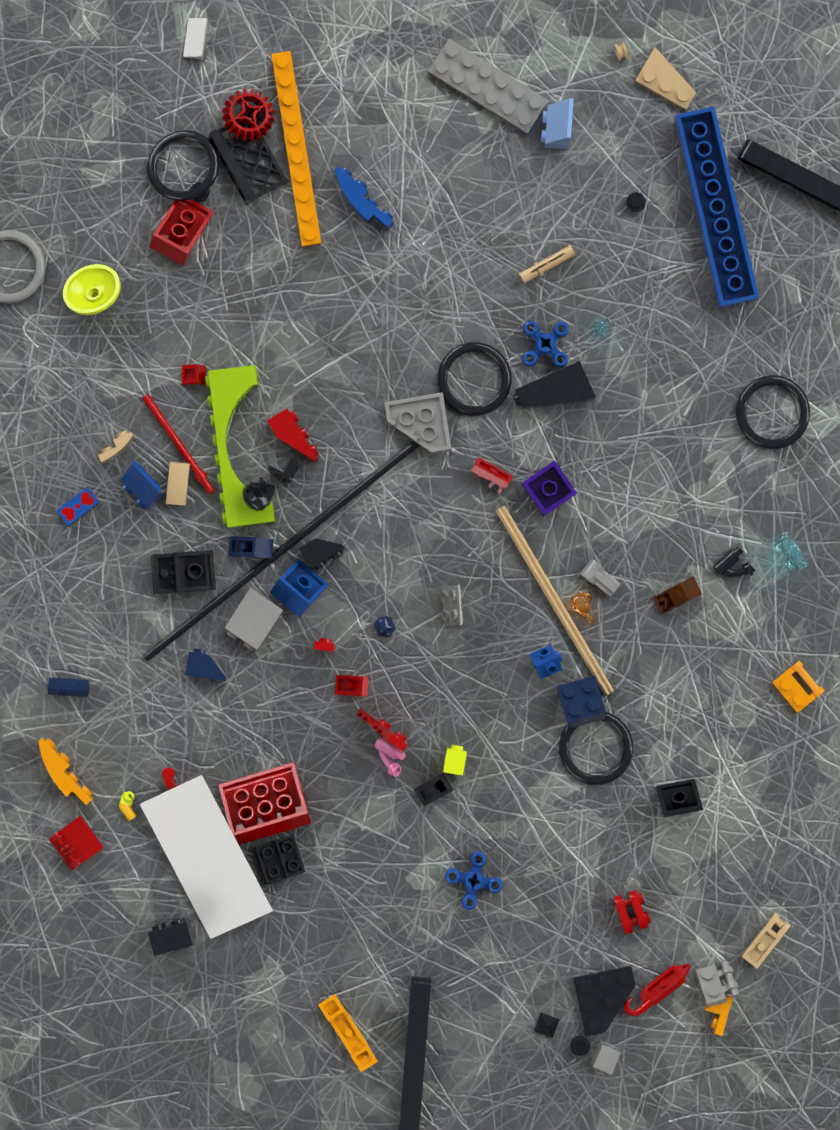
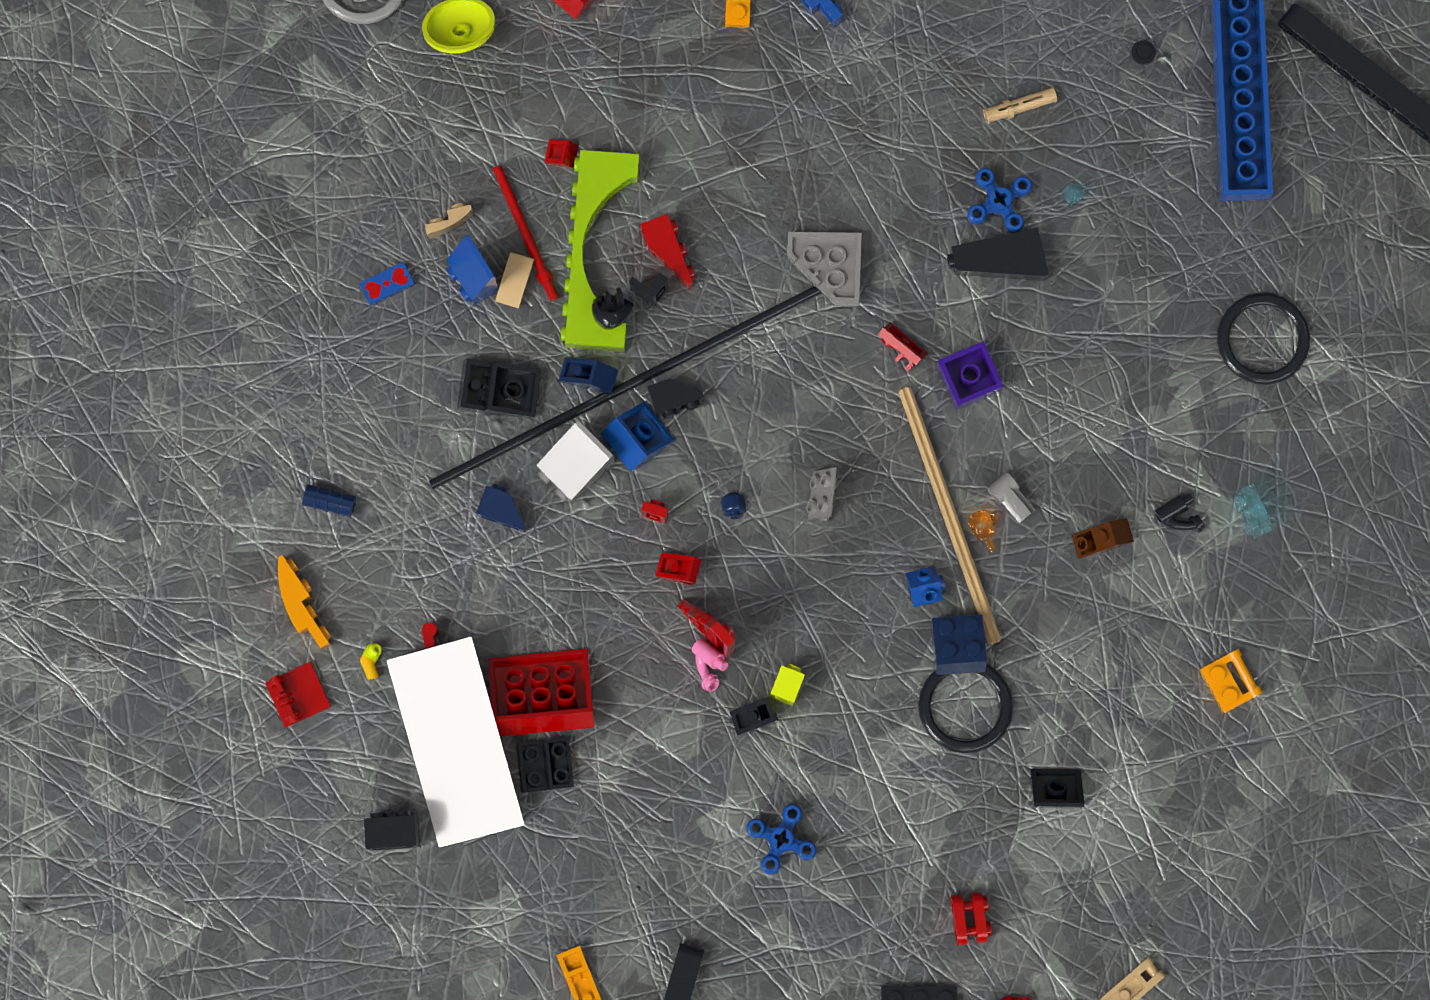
camera: 10 degrees right, 5 degrees down
black wedge [437,342,512,416] -> none

